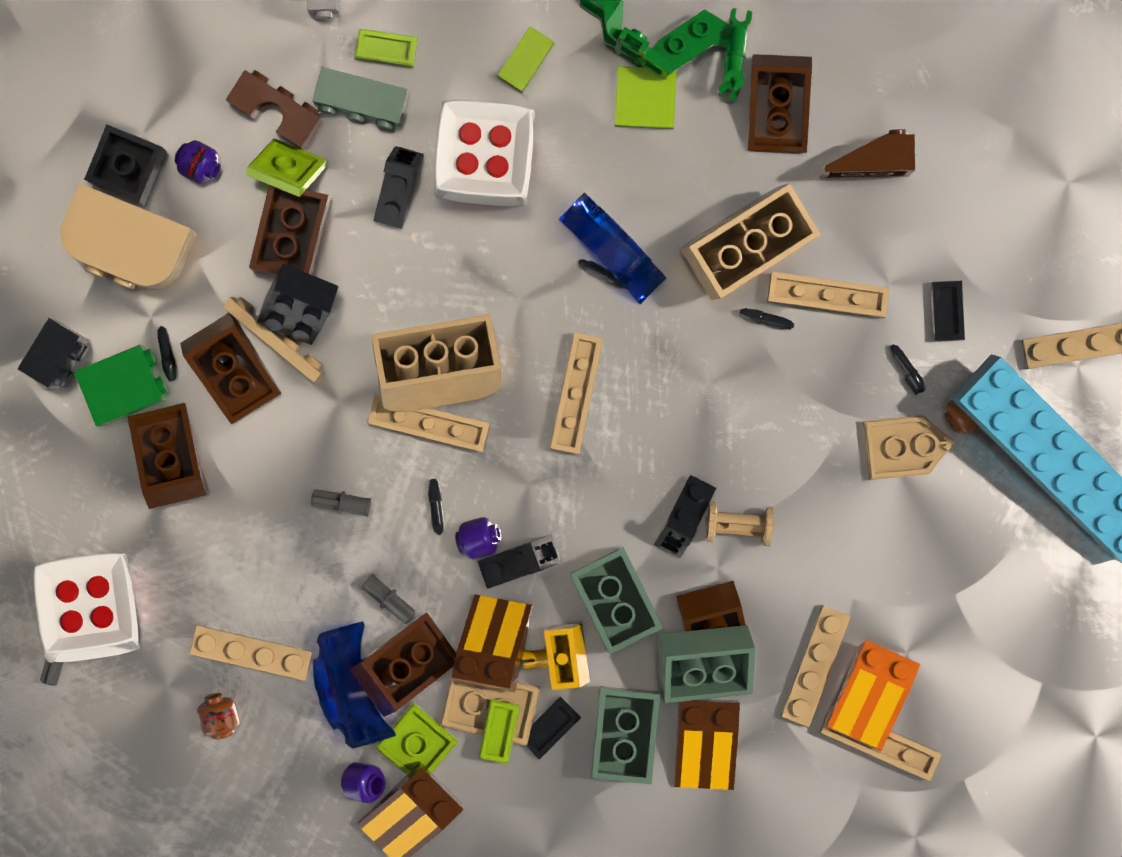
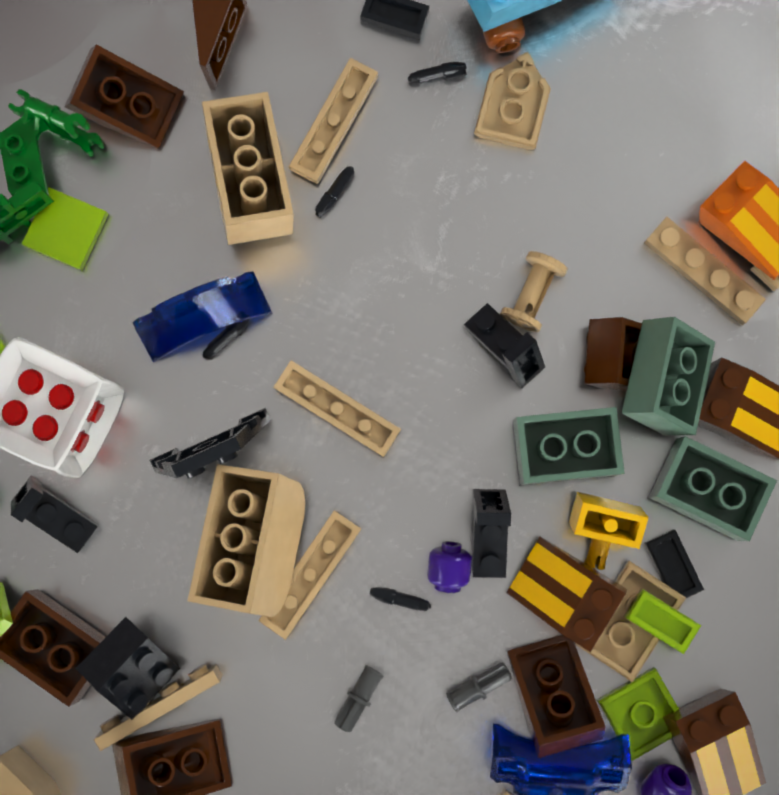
camera: 70 degrees left, 5 degrees down
none -> black wing [149,408,271,479]

